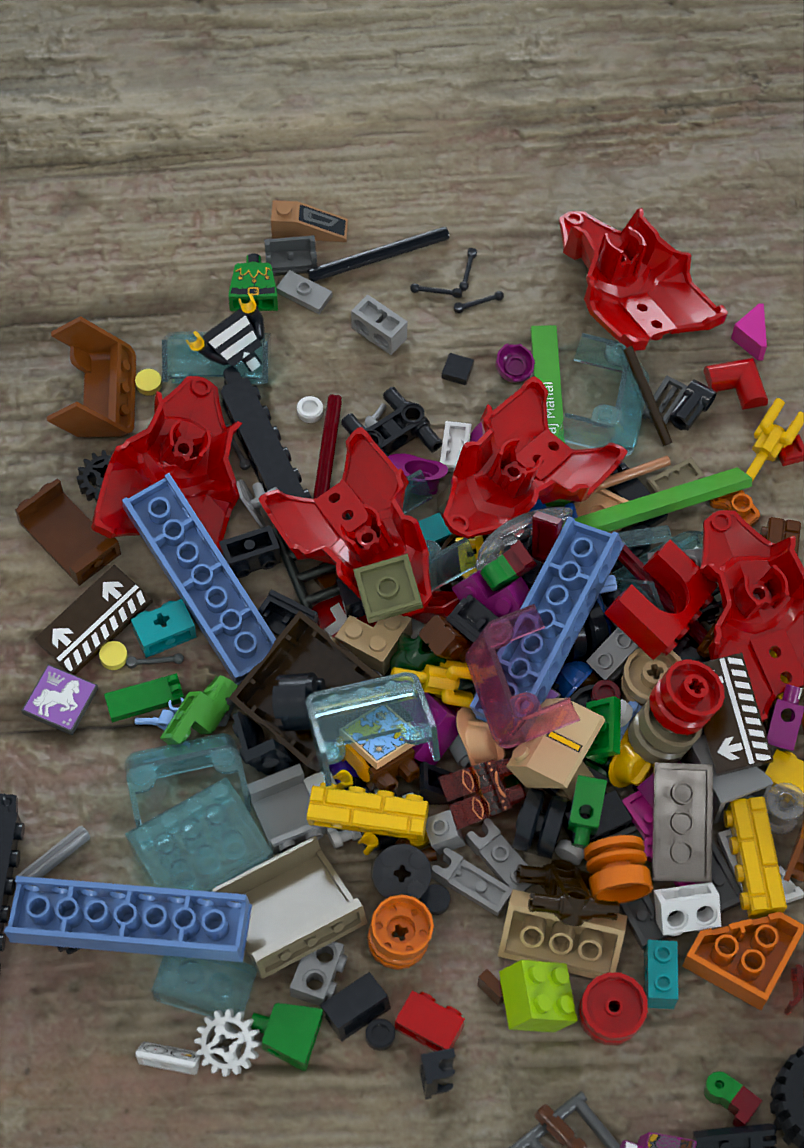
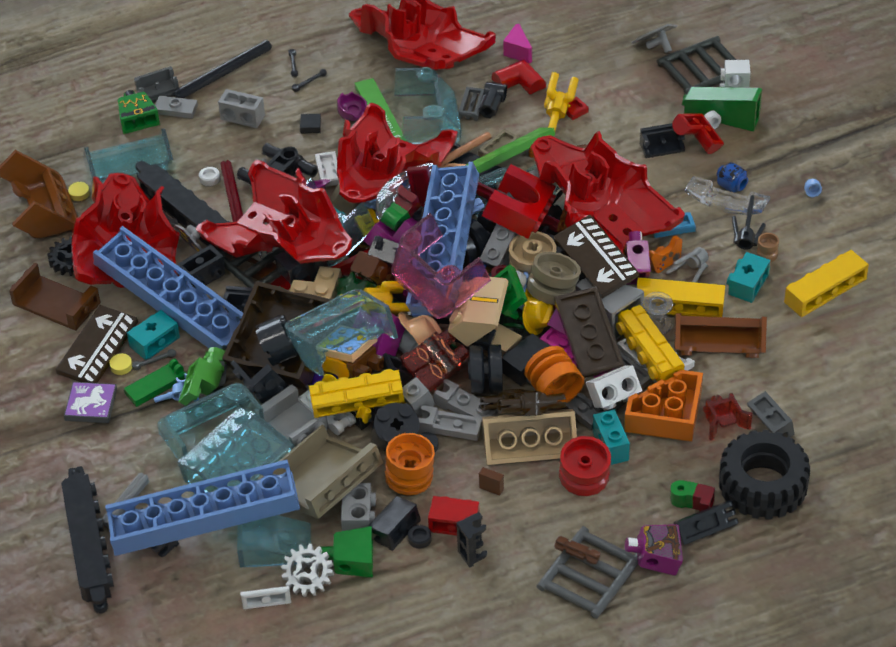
camera: 15 degrees left, 15 degrees down
torso [186,294,265,372] -> none
medium nougat slope [271,200,348,242] -> none
olive tile [353,554,423,623] -> none
black hinge [410,283,463,298] -> none
lime brick [499,960,578,1033] -> none
white tile [555,839,584,865] -> none
green torso [567,775,607,848] -> none
dark brown bar [623,346,673,446] -> none
red wheel [649,659,725,735] -> none

